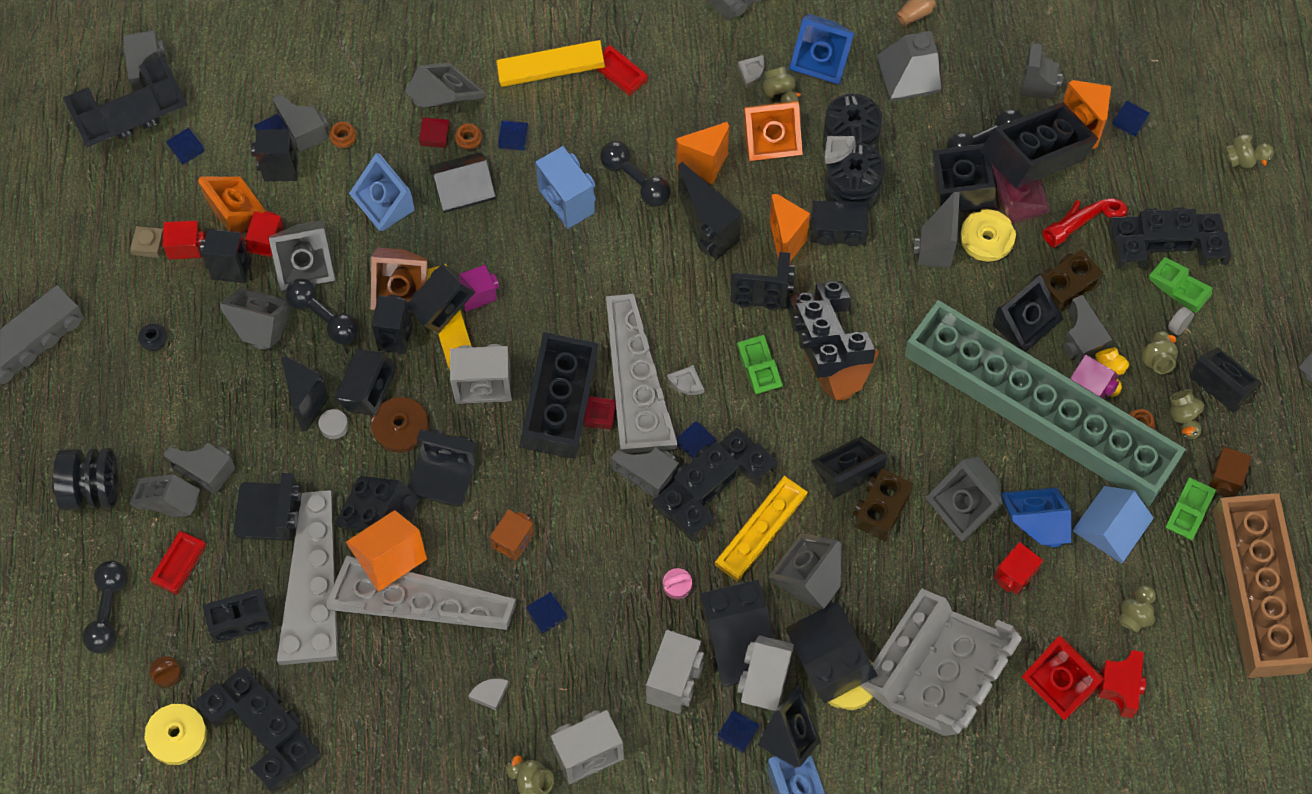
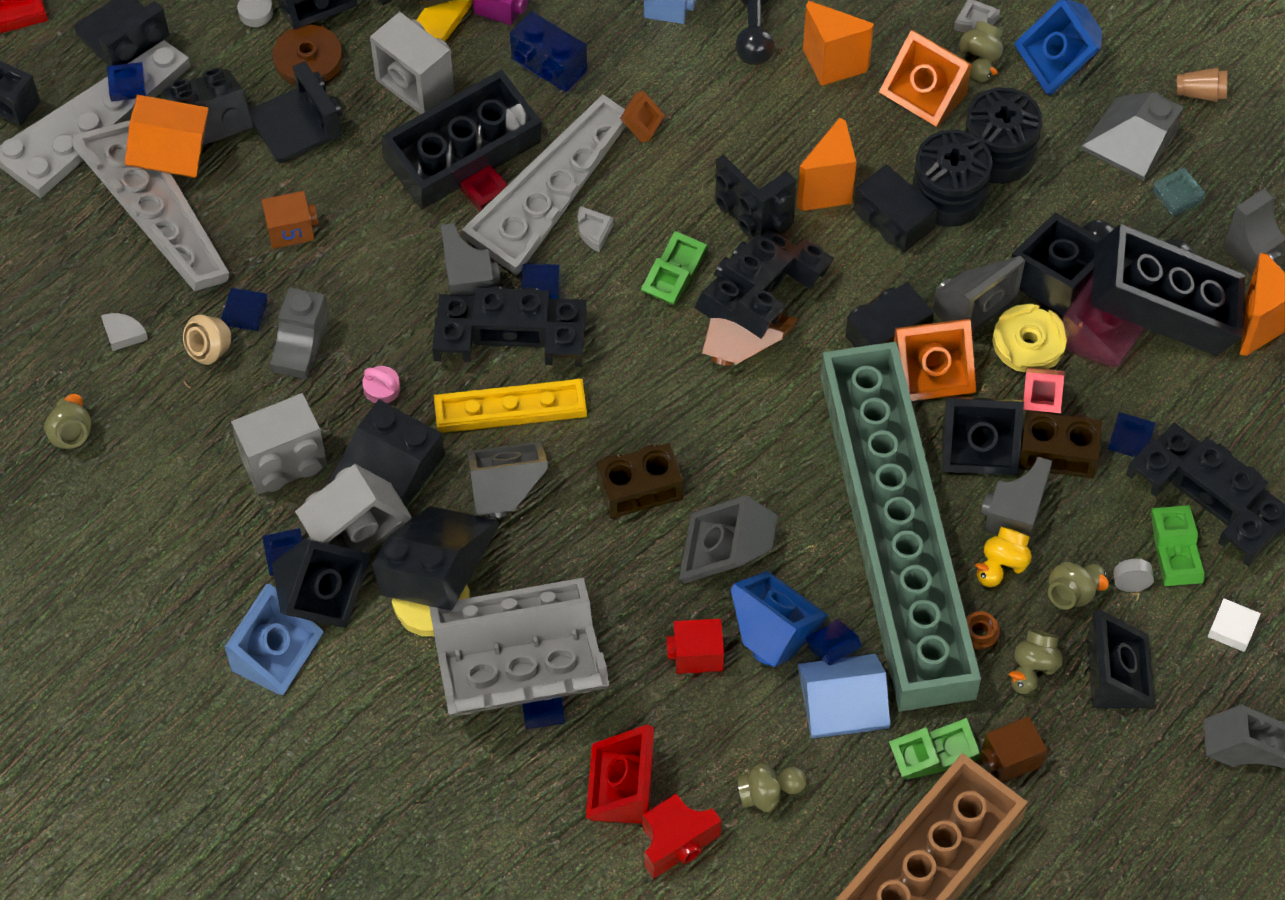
camera: 45 degrees right, 5 degrees down
light grey brick [551,710,624,785] -> none
black slope [678,162,741,261] -> none
black slope [812,436,887,499] -> none
light grey tile [825,136,855,164] -> none
red plant [1042,198,1128,248] -> none
brick [1070,354,1119,399] -> none
none -> clear blue tile [107,62,146,102]
none -> tan cone [183,314,231,365]
none -> dark grey arch [270,287,329,379]
none -> clear blue brick [510,11,587,92]
none -> dark orange tile [620,91,665,143]
none -> clear blue tile [806,619,862,665]
none -> black brick [845,282,934,347]
none -> orange slope [894,319,976,401]
none -> coral brick [1023,368,1065,413]
none -> clear blue tile [1108,412,1156,457]
none -> clear light blue tile [1153,167,1205,216]
none -> white tile [1208,599,1261,652]

